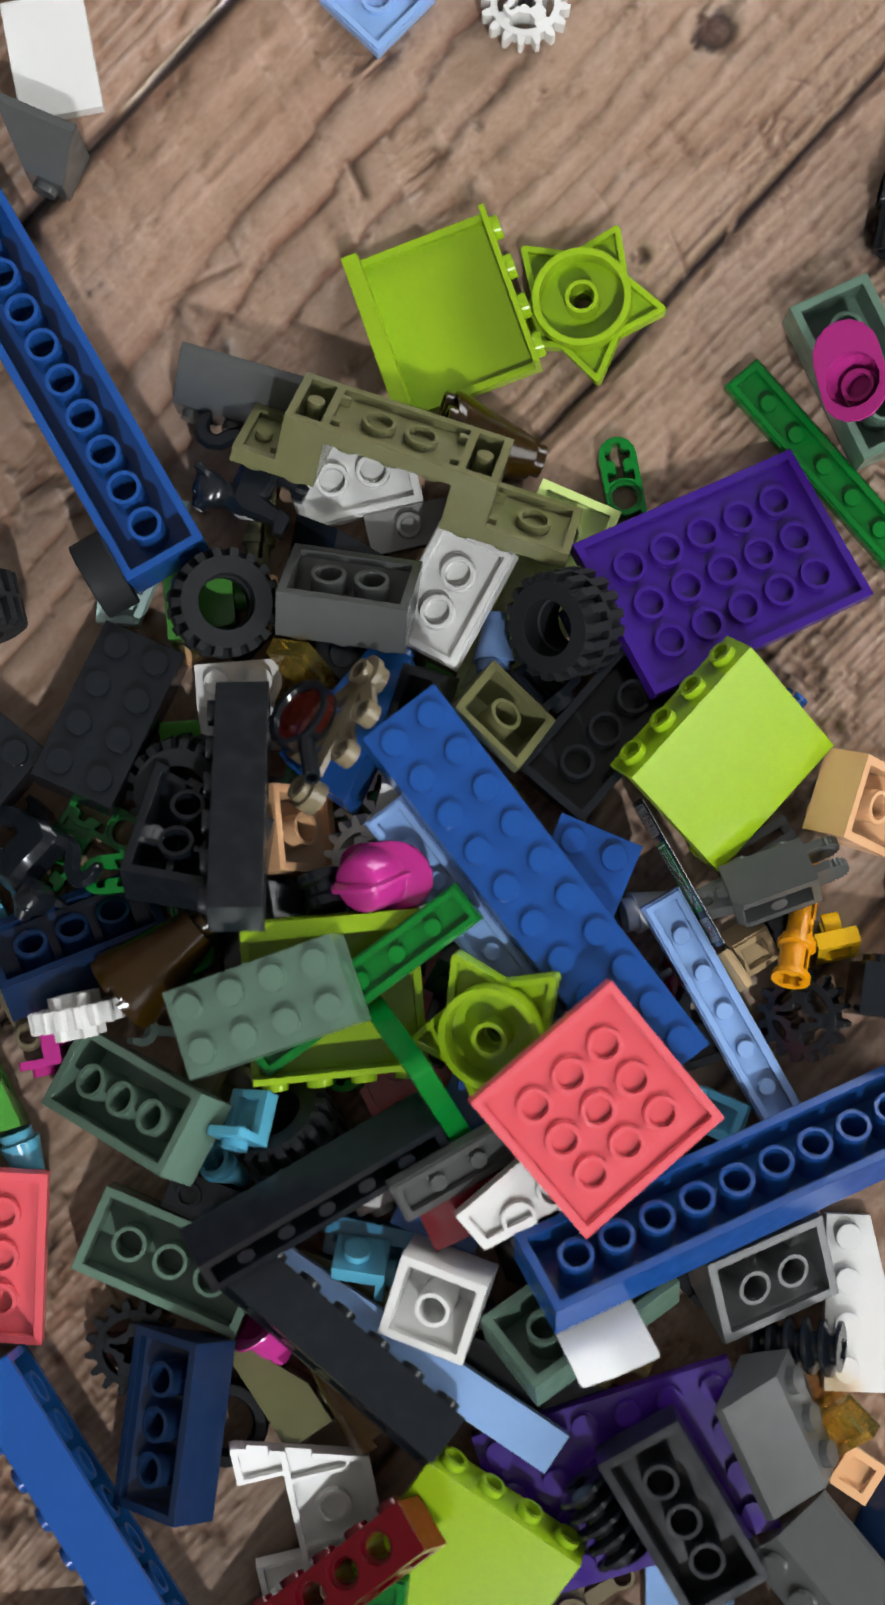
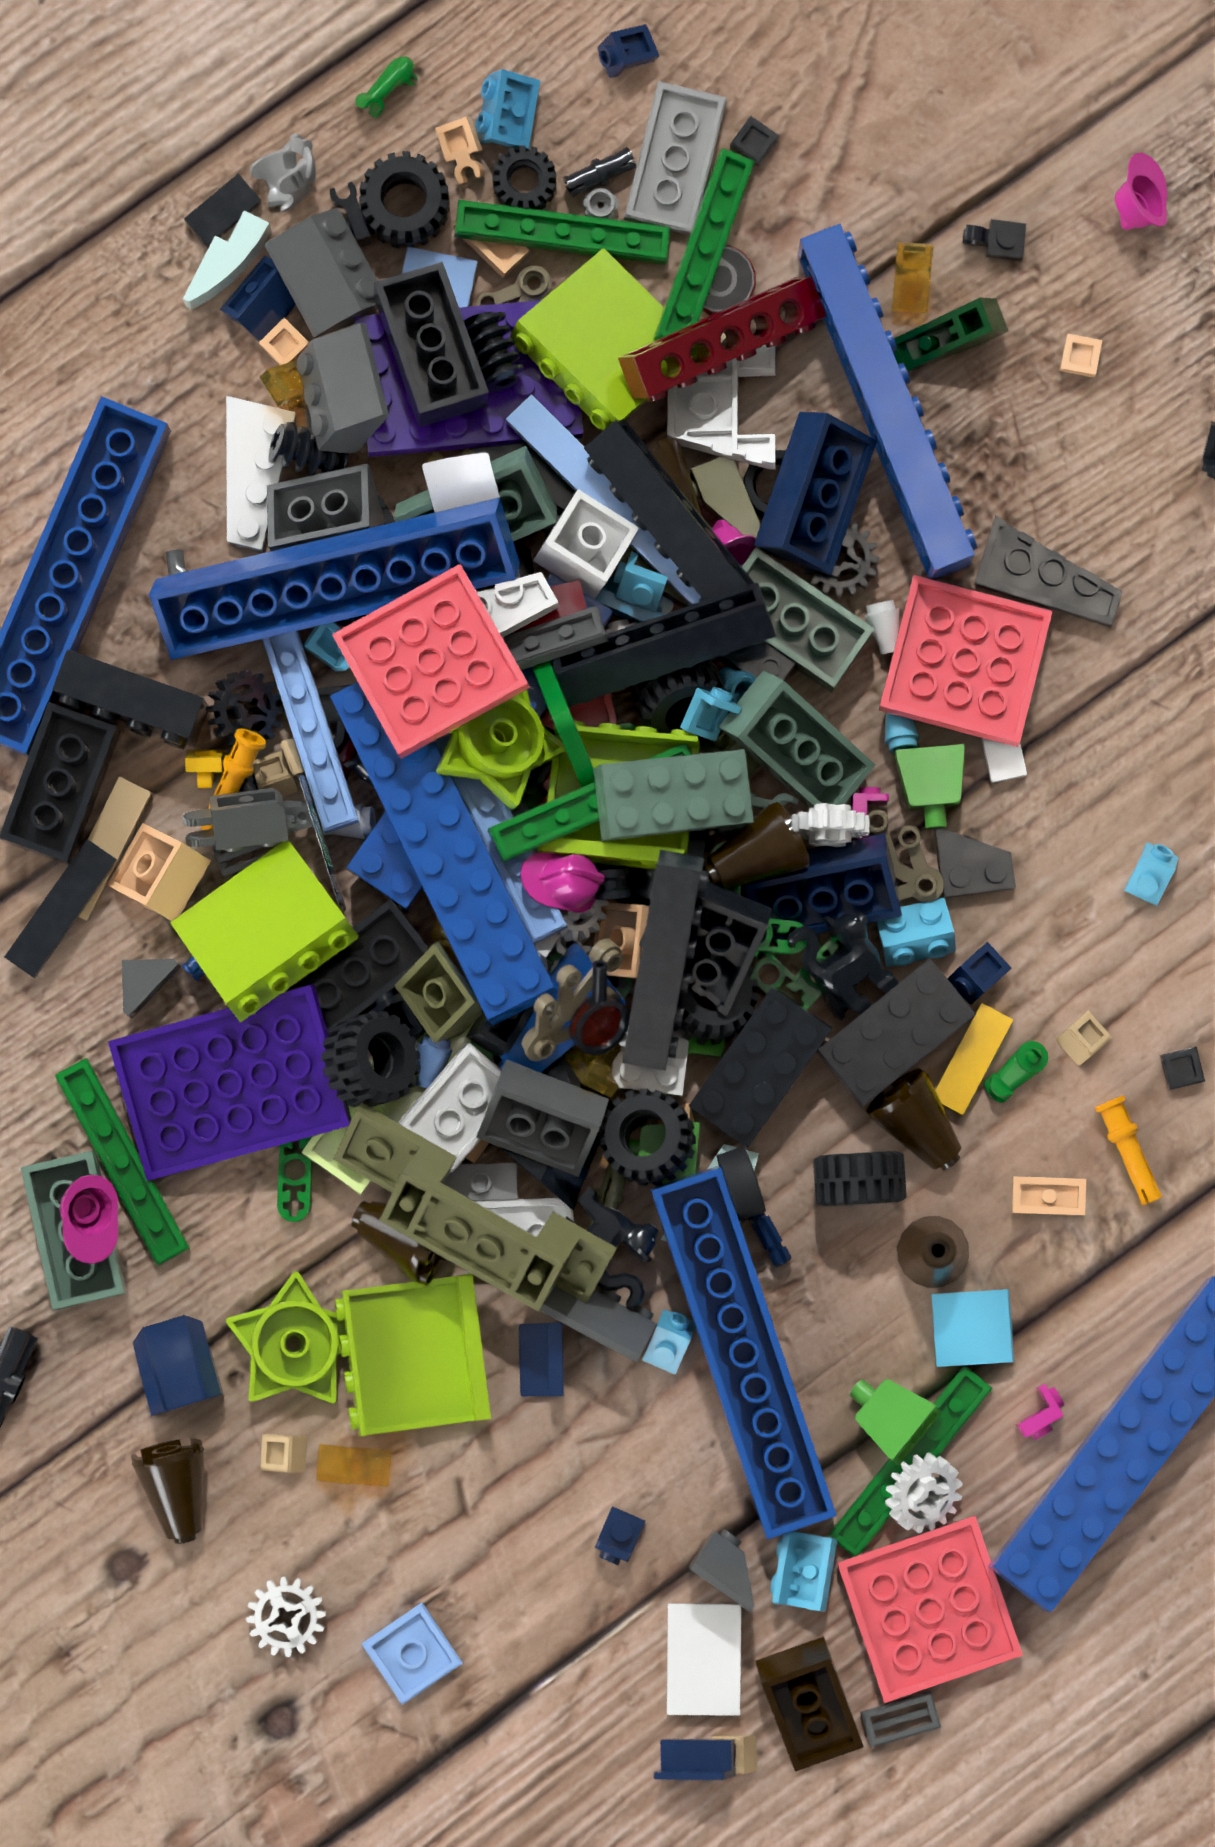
camera: 170 degrees left, 0 degrees up
none -> dark grey slope [122,959,182,1018]
none -> dark brown cone [131,1439,204,1544]
none -> dark blue slope [133,1315,224,1416]
none -> tan slope [260,1434,307,1473]
none -> clear yellow slope [316,1444,392,1487]
none -> dark blue panel [519,1323,564,1397]
none -> dark blue bracket [595,1506,645,1565]
none -> medium azure bracket [642,1310,695,1374]
none -> dark blue axle [748,1213,791,1267]
none -> white cone [865,600,900,654]

